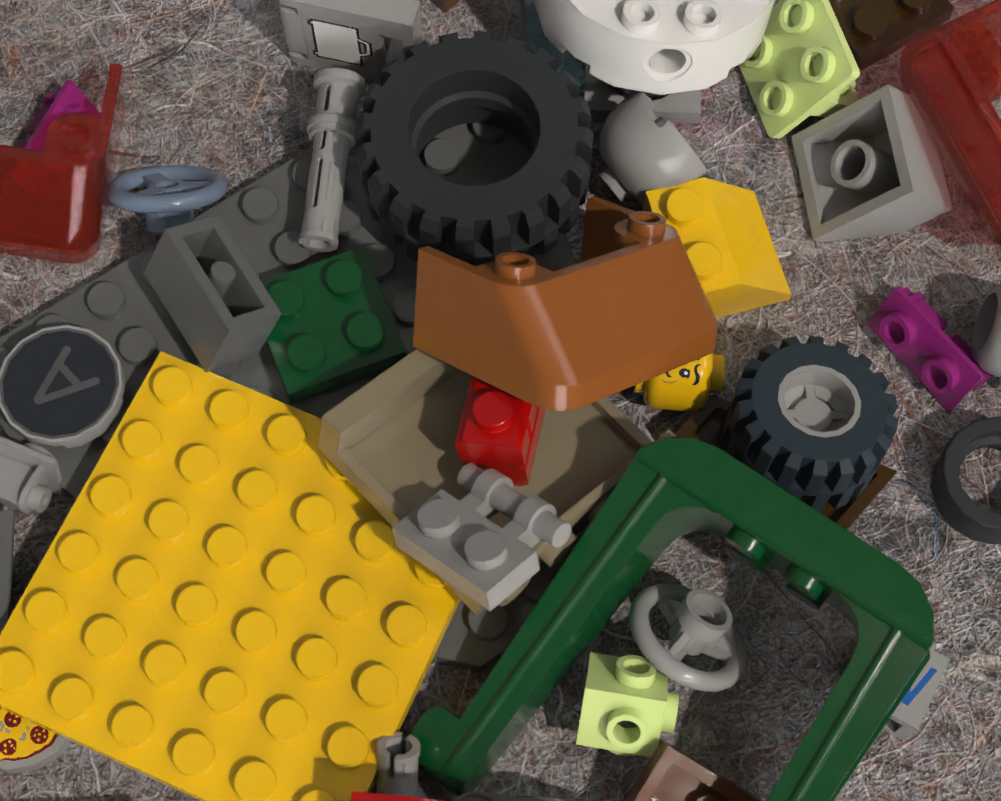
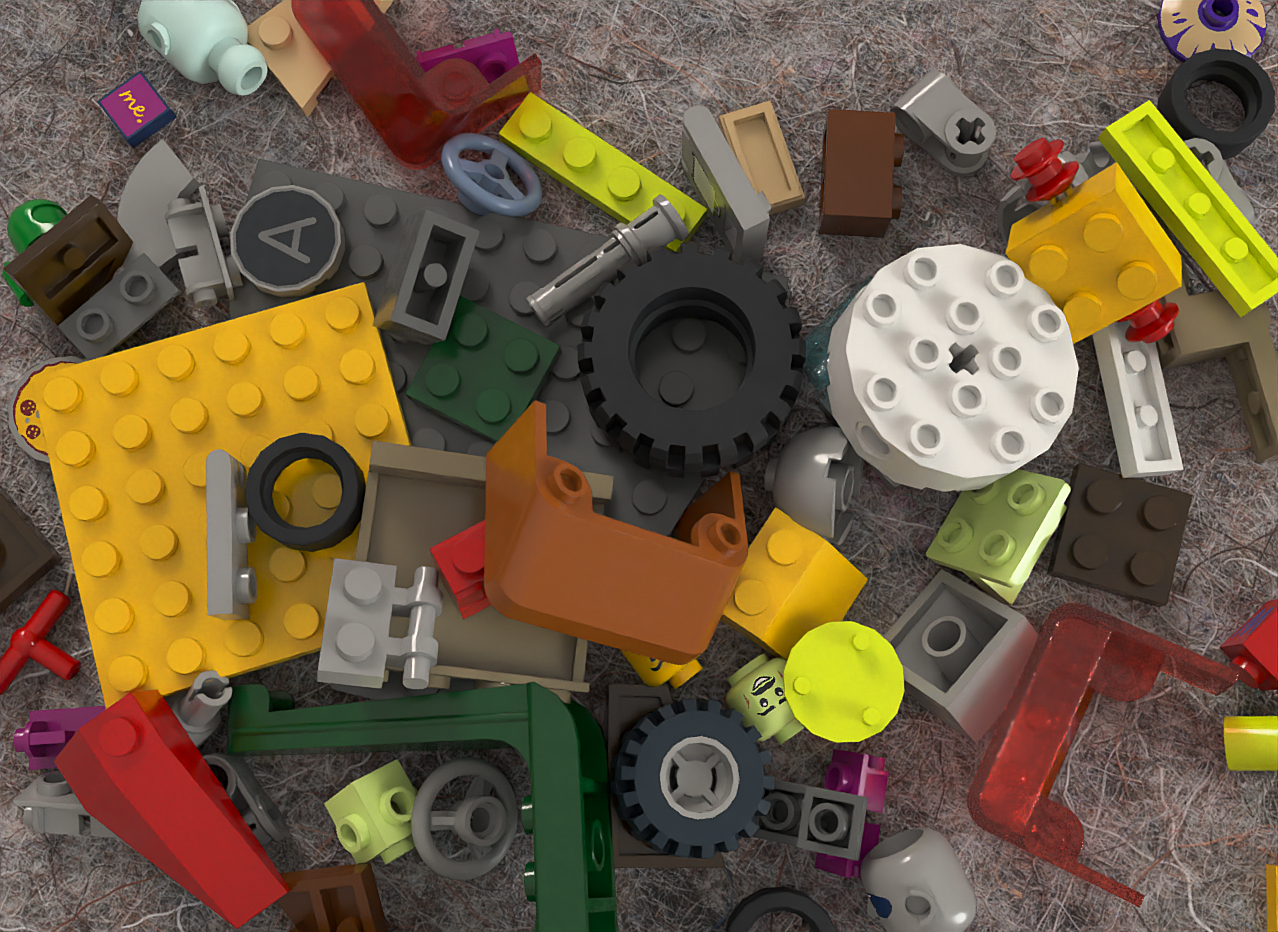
camera: 55 degrees right, 10 degrees up
none -> light grey hinge [206,449,257,620]
none -> black tyre [244,433,366,552]
none -> neon yellow plate [498,92,707,253]
none -> yellowish green head [725,653,805,745]
none -> dark grey slope [752,779,868,860]
none -> neon yellow piece [783,621,905,743]

